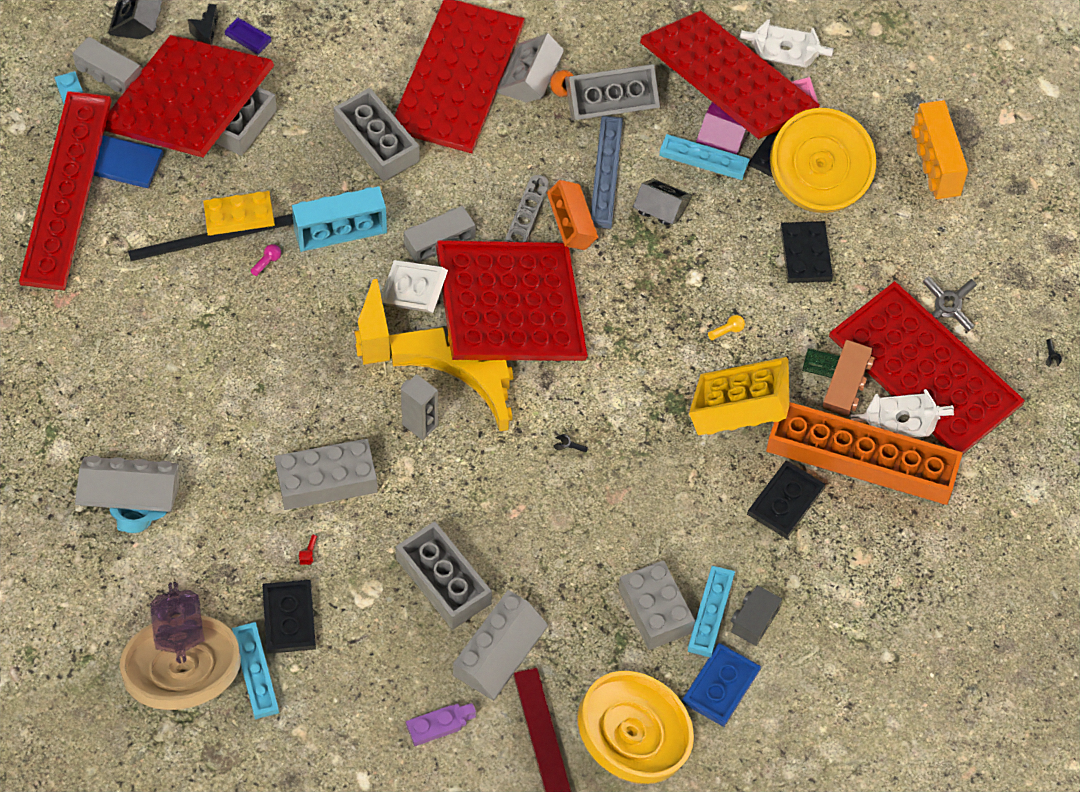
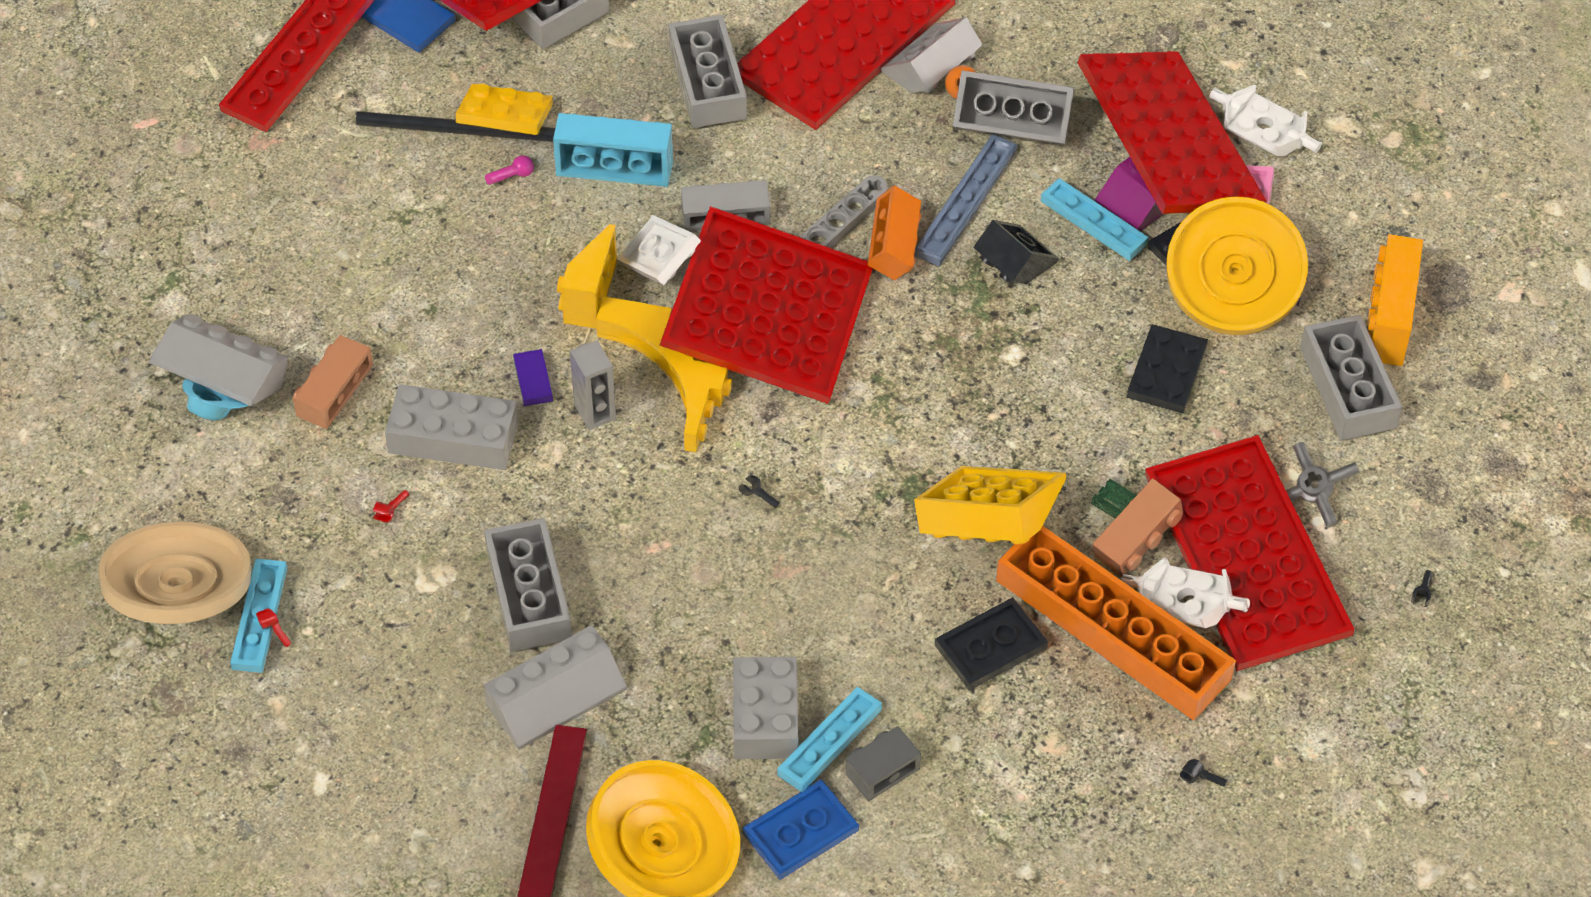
camera: 25 degrees right, 5 degrees down
plate [150,582,205,663] -> none
black plate [262,579,316,654] -> none
medium lavender hinge [406,703,476,746] -> none
yellow bar [708,315,745,340] -> none
none -> red hand [256,608,291,647]
none -> nougat brick [293,335,373,429]
none -> dark purple tile [513,349,553,406]
none -> black hand [1180,759,1227,787]
none -> light grey brick [1300,315,1402,441]

